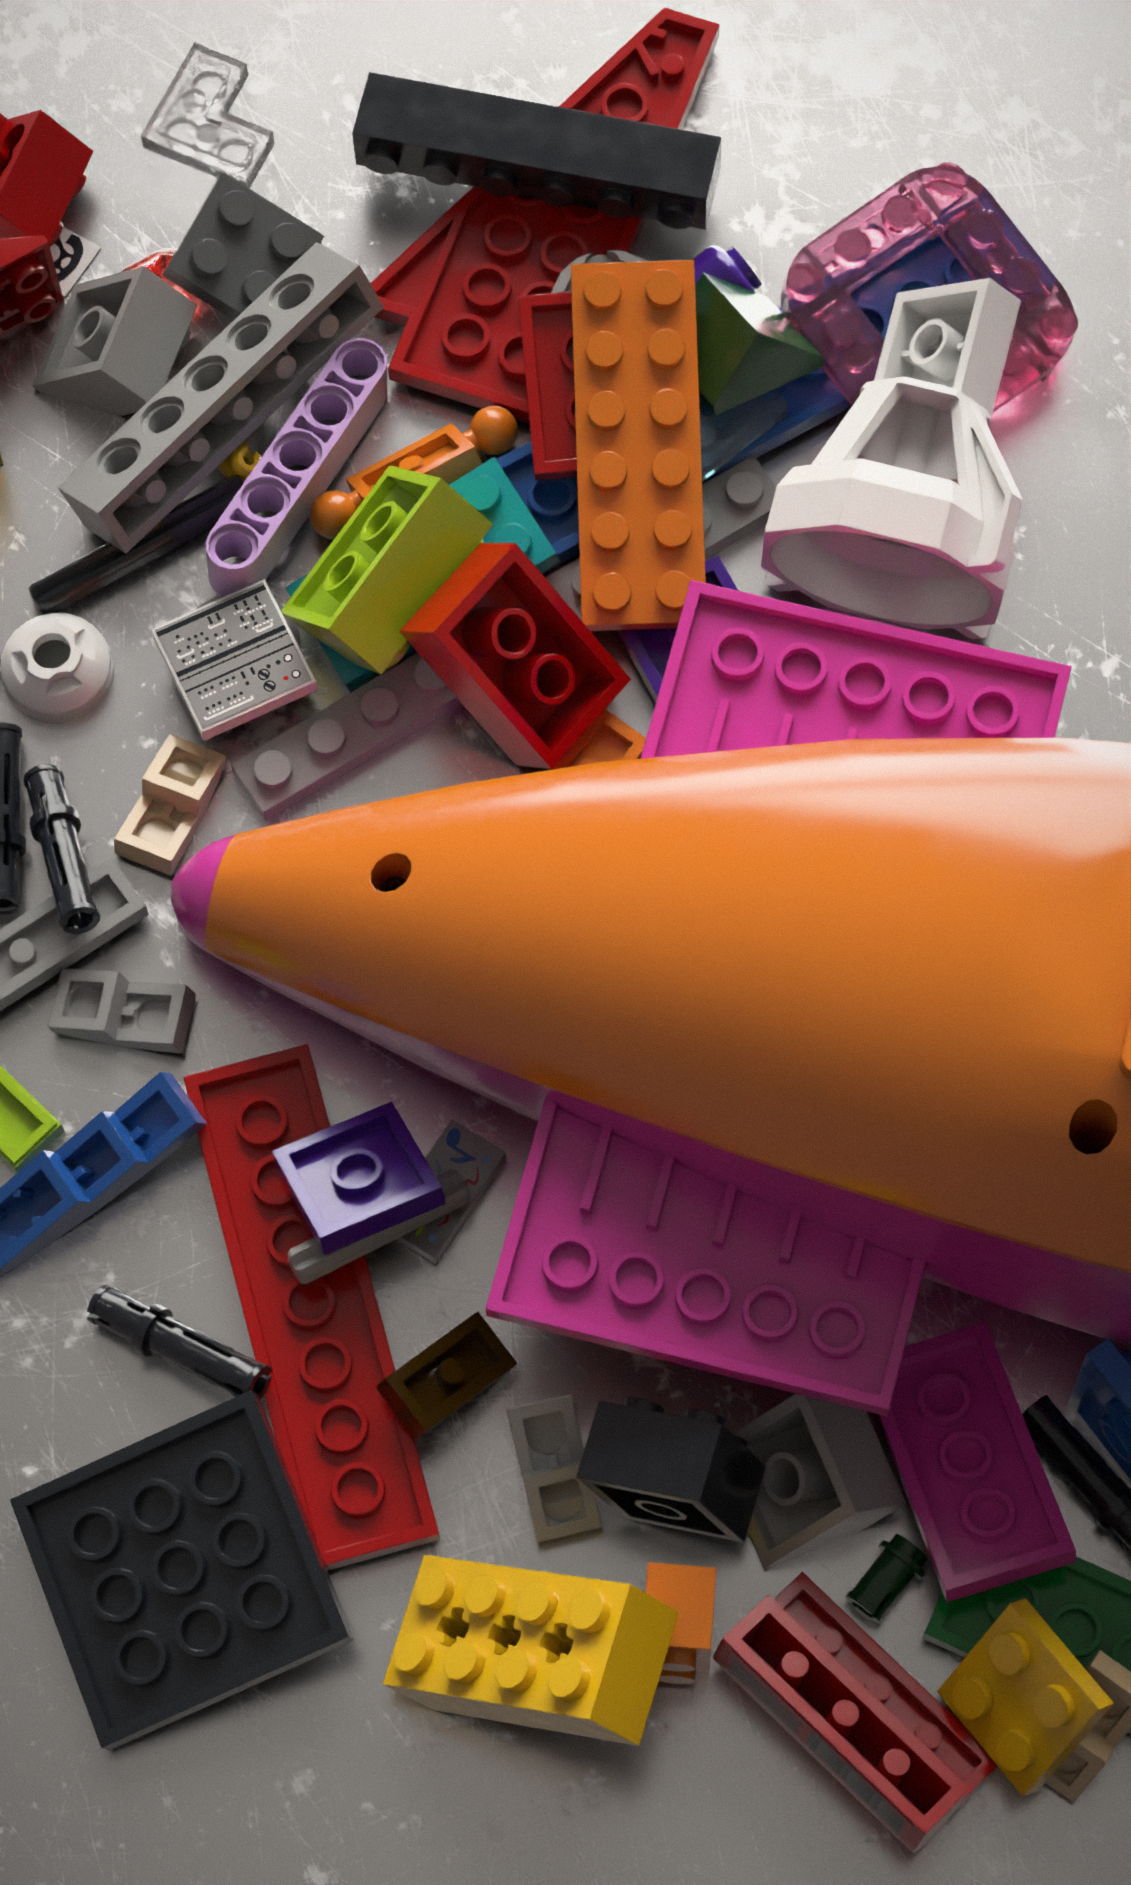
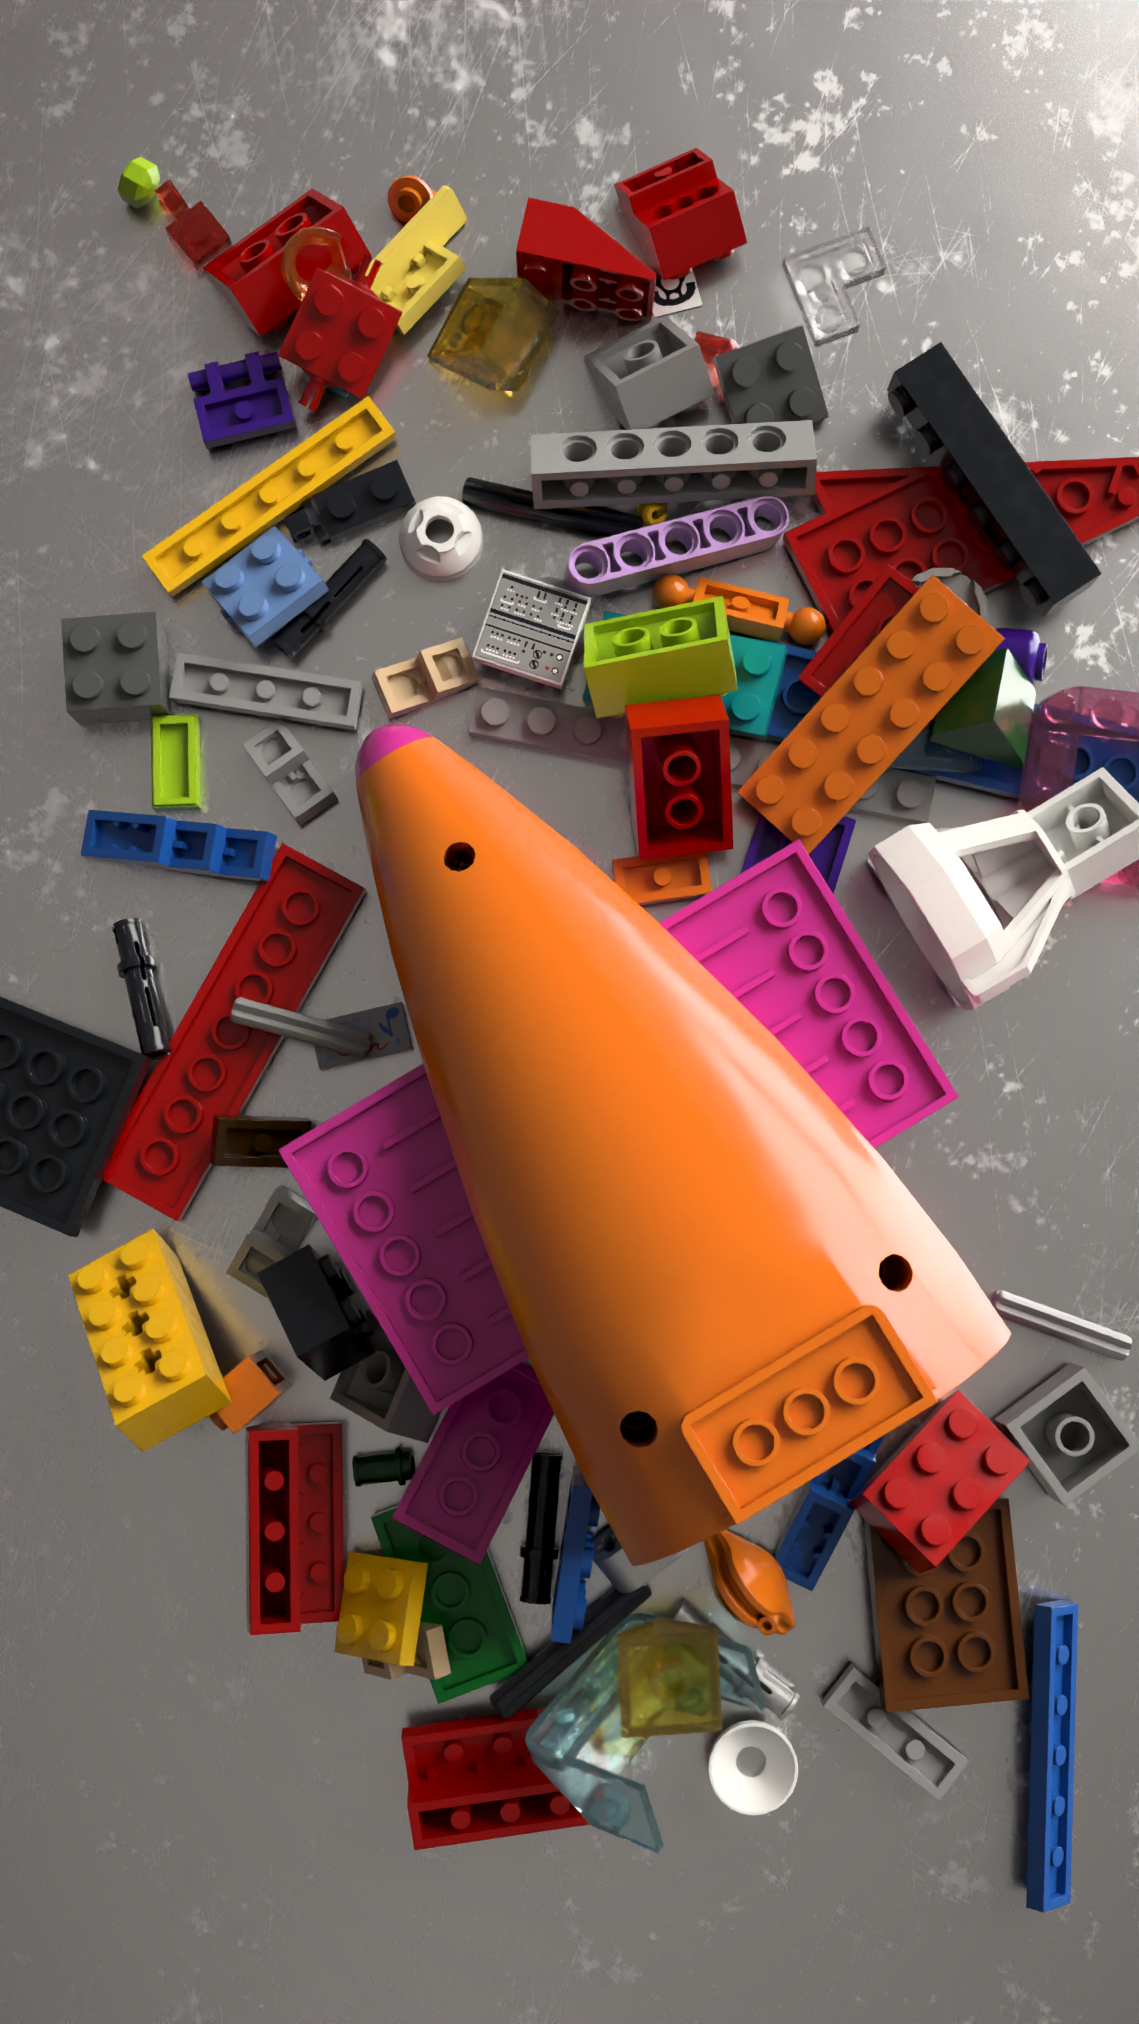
camera: 40 degrees right, 15 degrees up
black pin [23,764,100,934] -> none
dark purple plate [272,1101,446,1255] -> none

